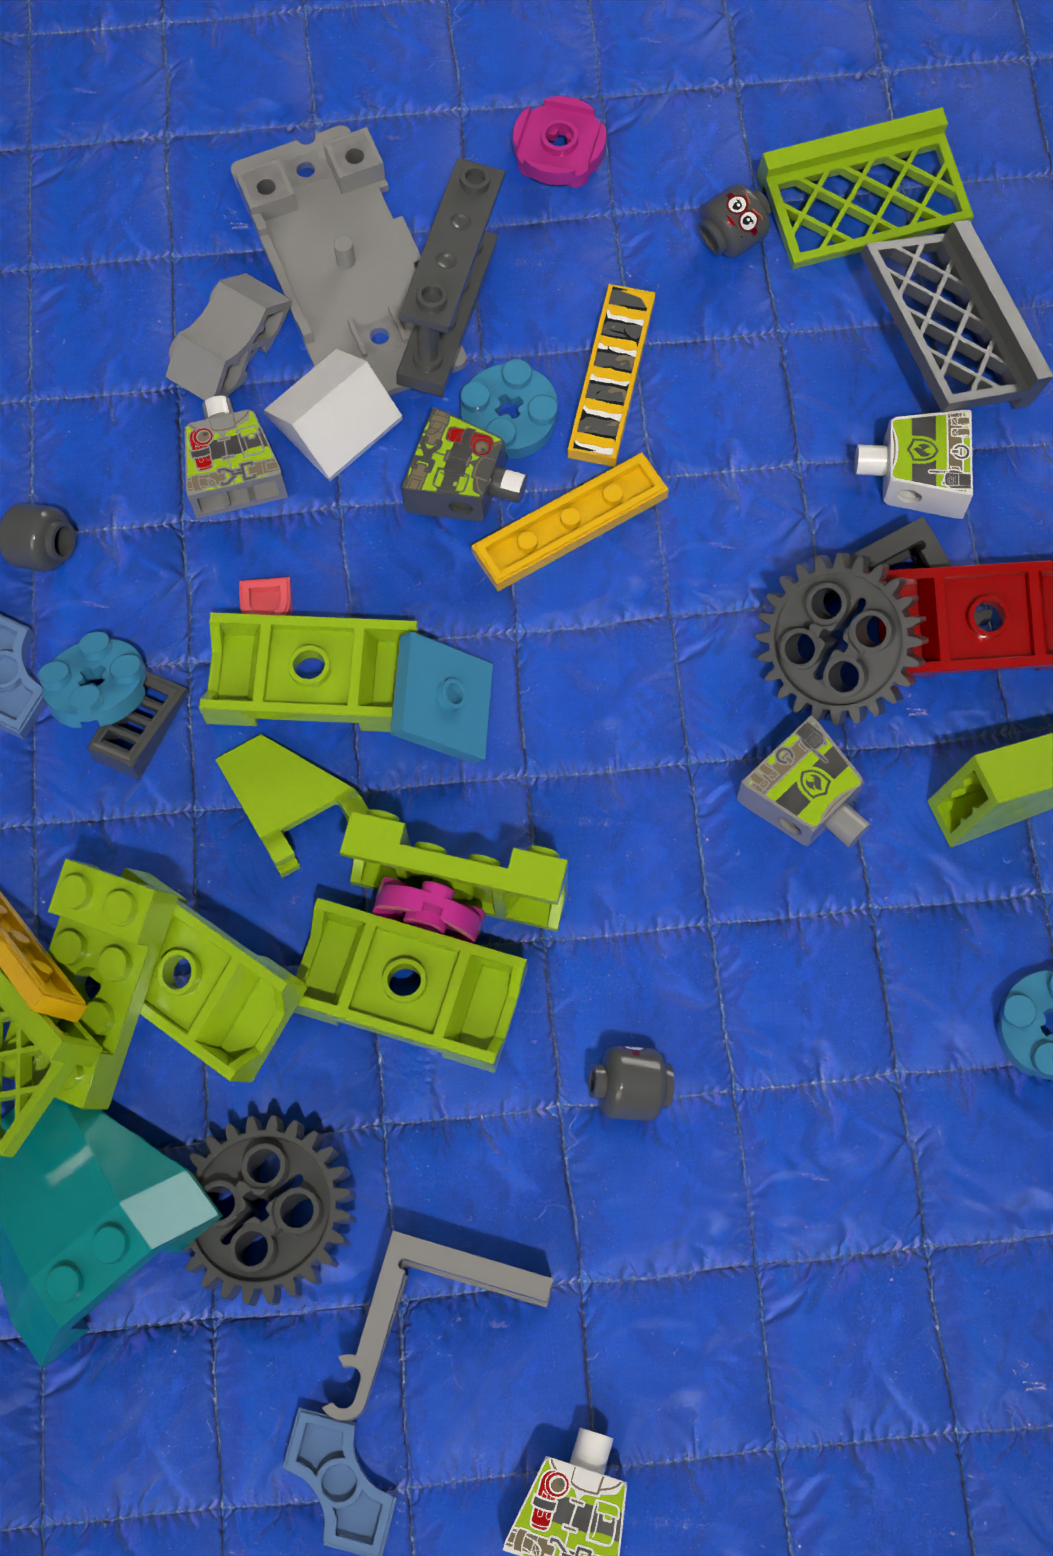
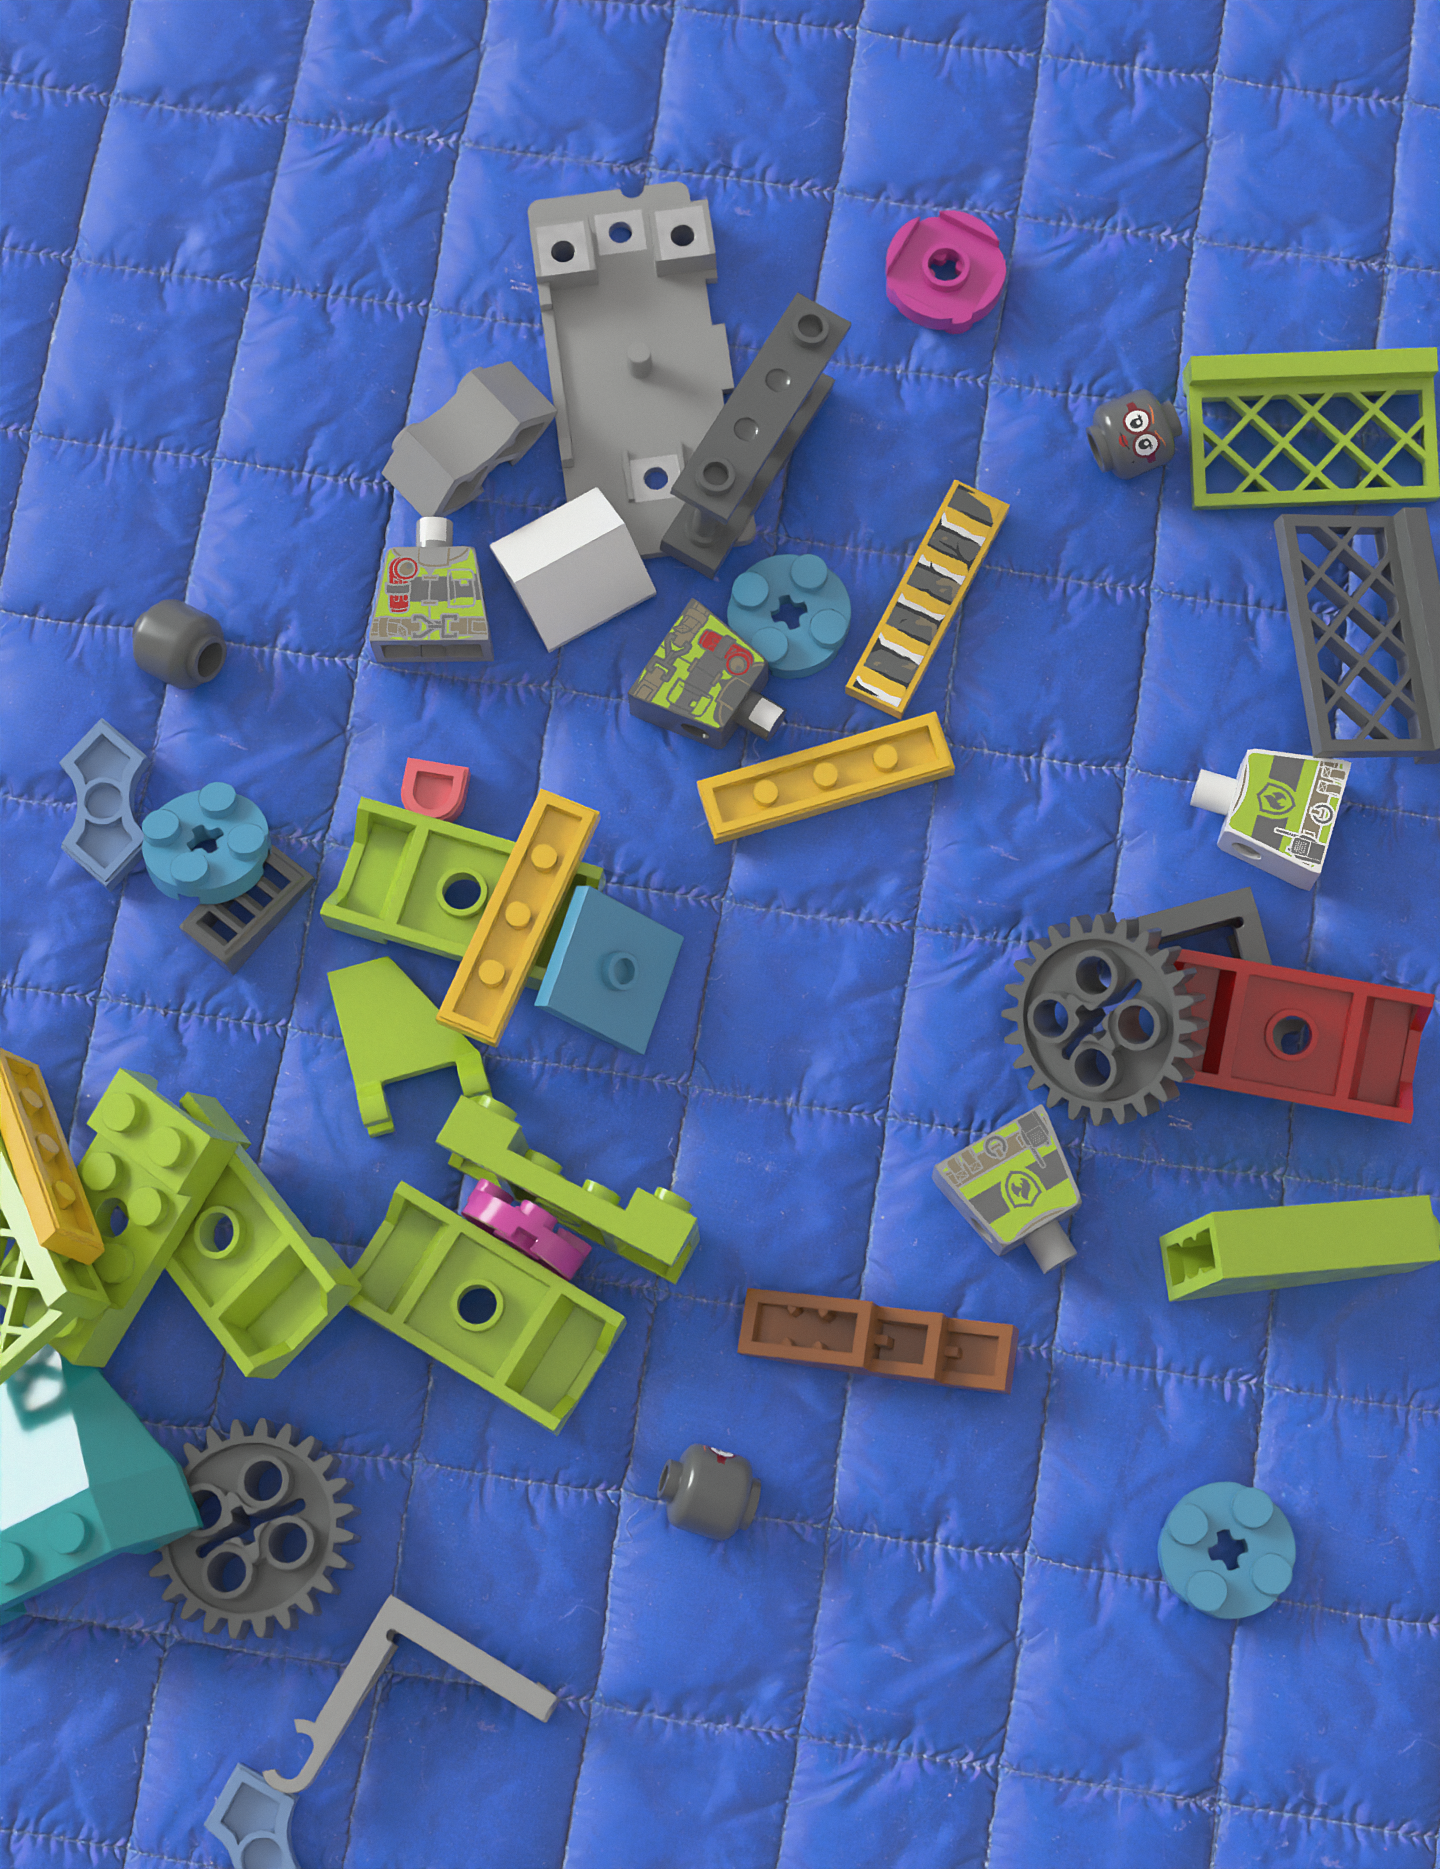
camera: 15 degrees right, 5 degrees up
none -> yellow tile [435,788,601,1048]
none -> dark orange slope [737,1288,1019,1395]

